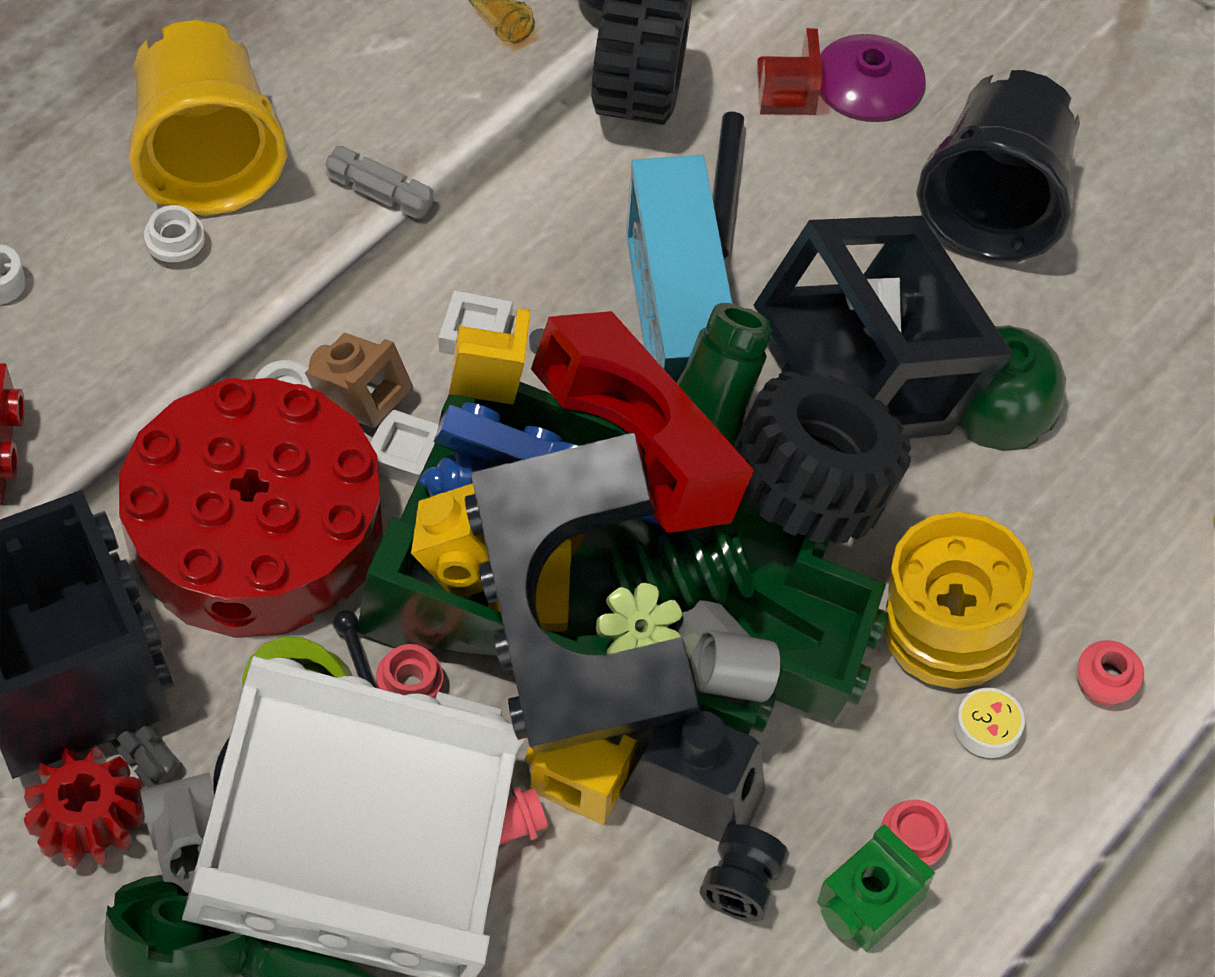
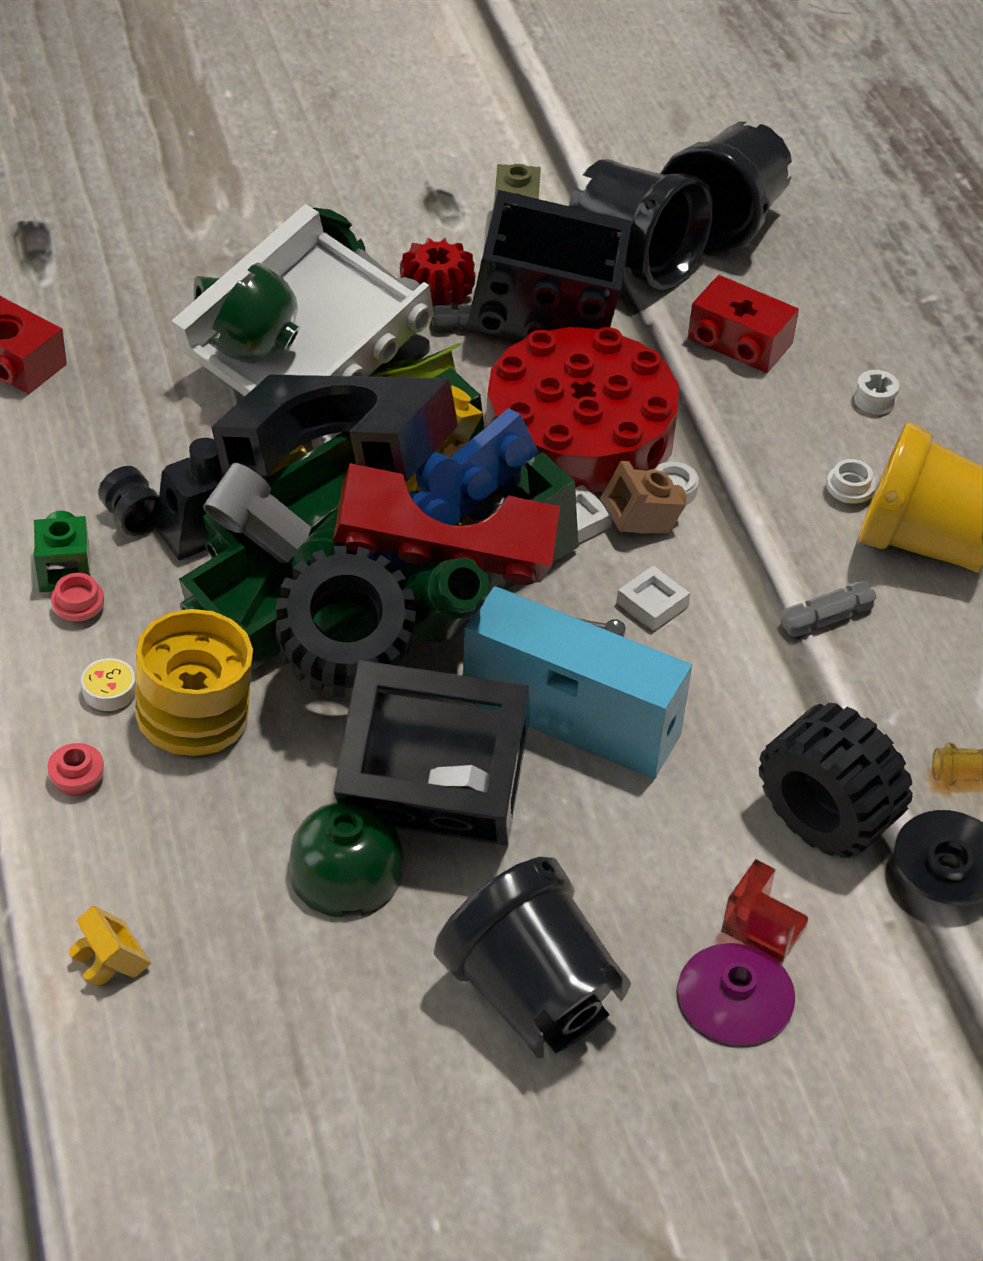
camera: 125 degrees right, 10 degrees down
yellow panel [449,308,531,405] -> none
yellowish green plant [596,583,682,654] -> none
black bar [712,111,745,259] -> none
none -> dark green cylinder [209,262,300,363]

